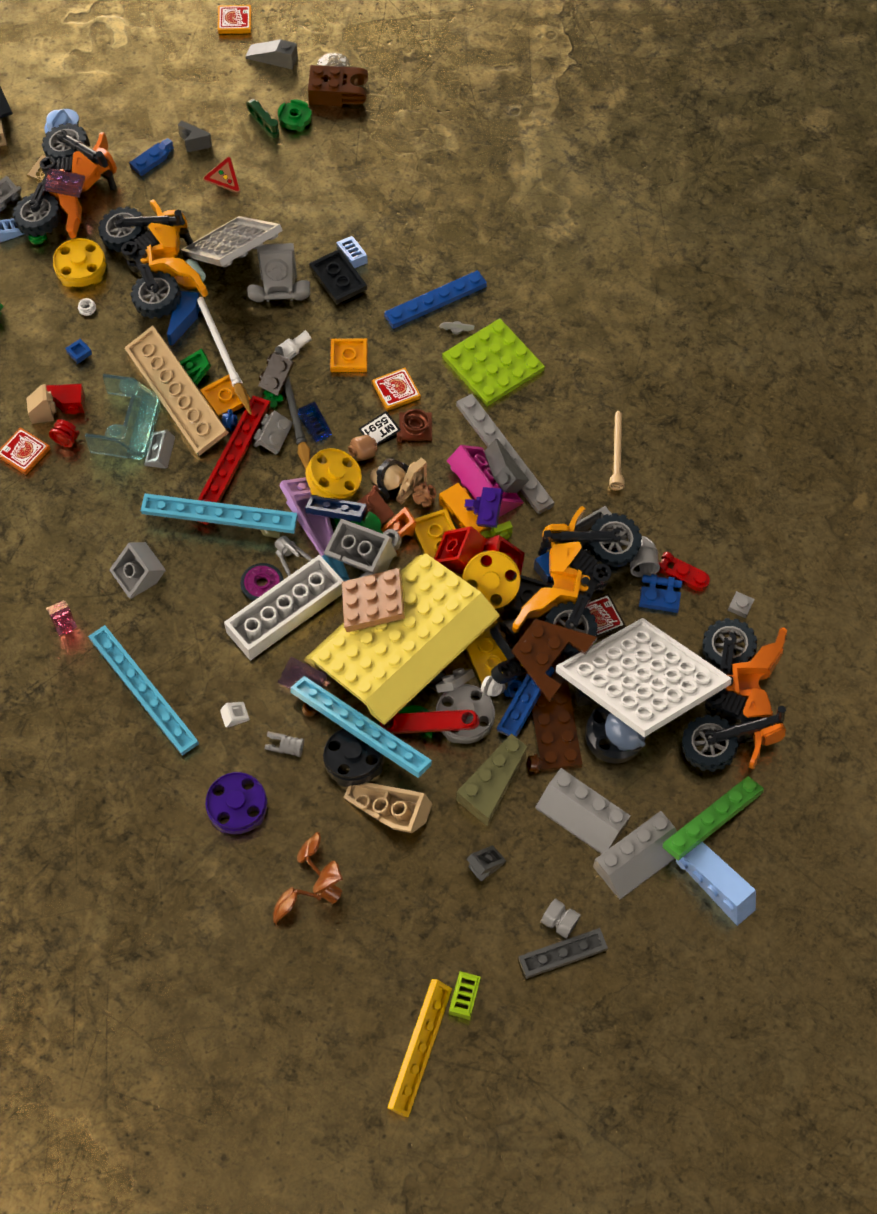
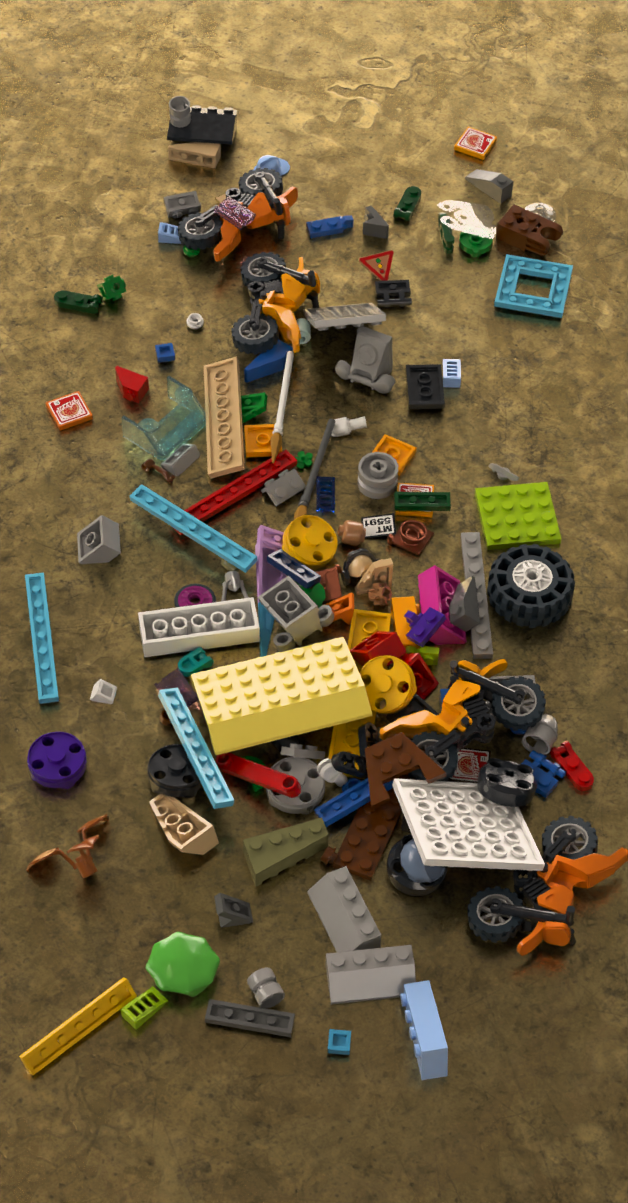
camera: 30 degrees right, 10 degrees down
tan slope [26,384,57,424] -> none
clear pink slope [46,600,77,636] -> none
red wheel [49,419,80,448] -> none
yellow piece [53,238,106,287] -> none
blue plate [222,409,238,432] -> none
dark brown bracket [258,352,295,396] -> none
light grey hinge [264,731,304,757] -> none
plate [342,568,405,632] -> none
blue plate [384,270,487,329] -> none
tan piece [609,411,625,490] -> none
bright green plate [662,776,764,861] -> none
light grey plate [728,591,755,618] -> none
none -> reddish brown piece [141,459,175,483]
none -> bright green piece [145,932,220,997]
none -> teal plate [178,647,214,677]
none -> dark azure plate [328,1029,351,1055]
none -> light grey wheel [357,452,399,499]
none -> black plate [375,280,412,308]
none -> dark green plate [393,186,422,221]
none -> dark green plate [394,492,451,511]
none -> clear piece [437,200,497,239]
none -> black piece [477,758,538,807]
none -> black wheel [487,544,575,628]
none -> medium azure plate [494,254,573,318]

